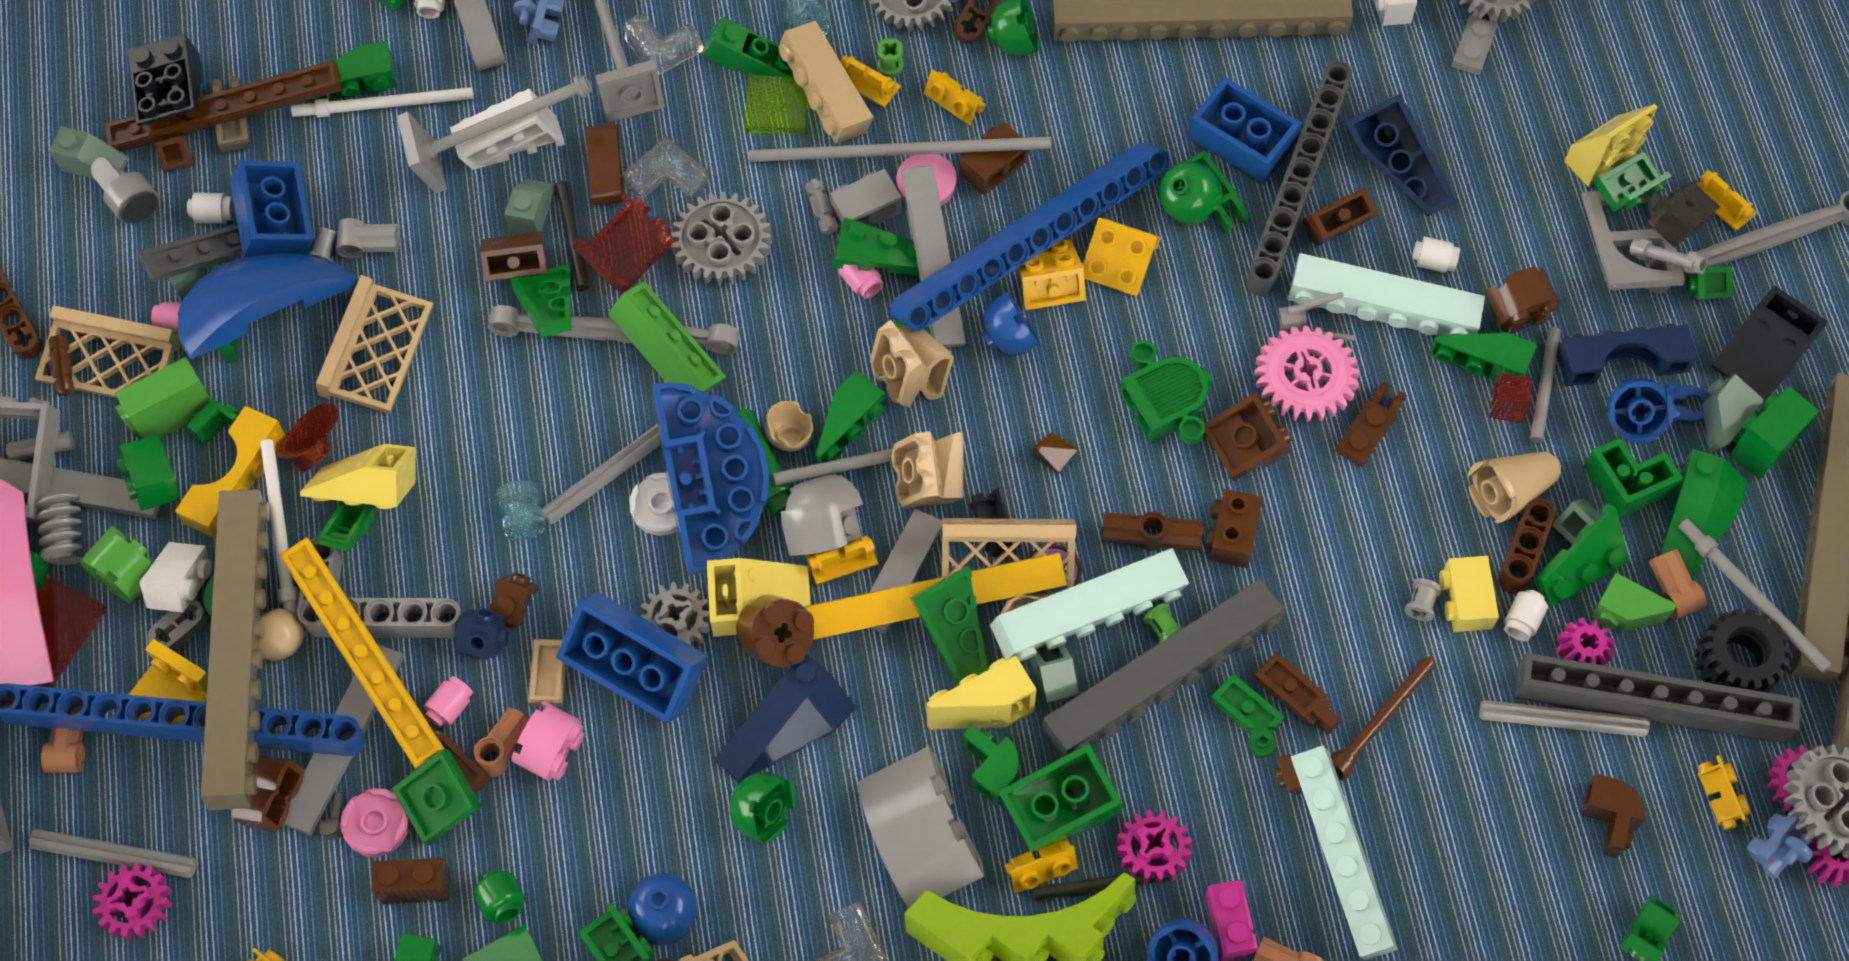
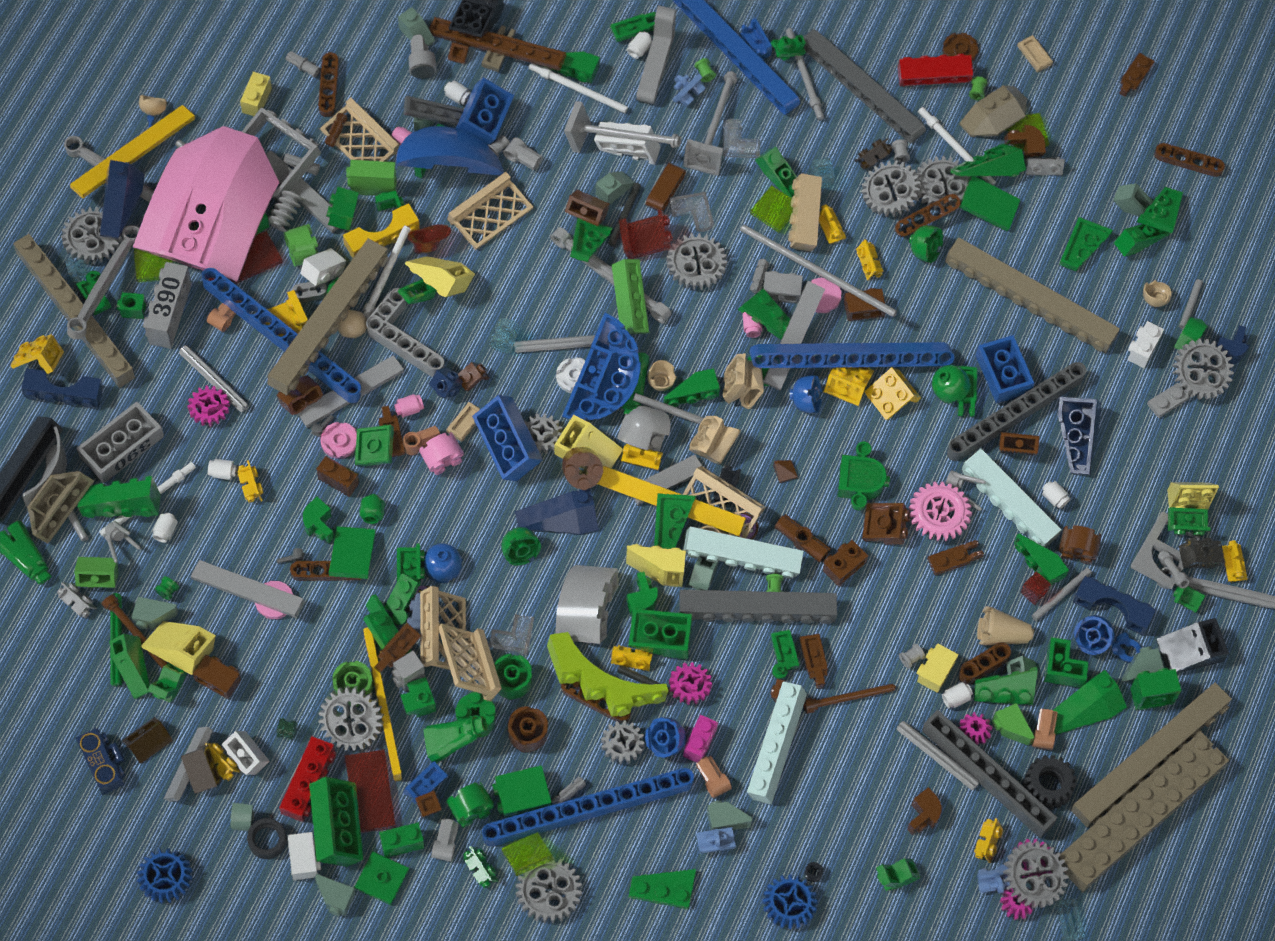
camera: 30 degrees right, 0 degrees up
yellow tile [279,537,445,769] -> none
bright green bush [877,38,904,77] -> none
light grey bar [1678,518,1832,673] -> none

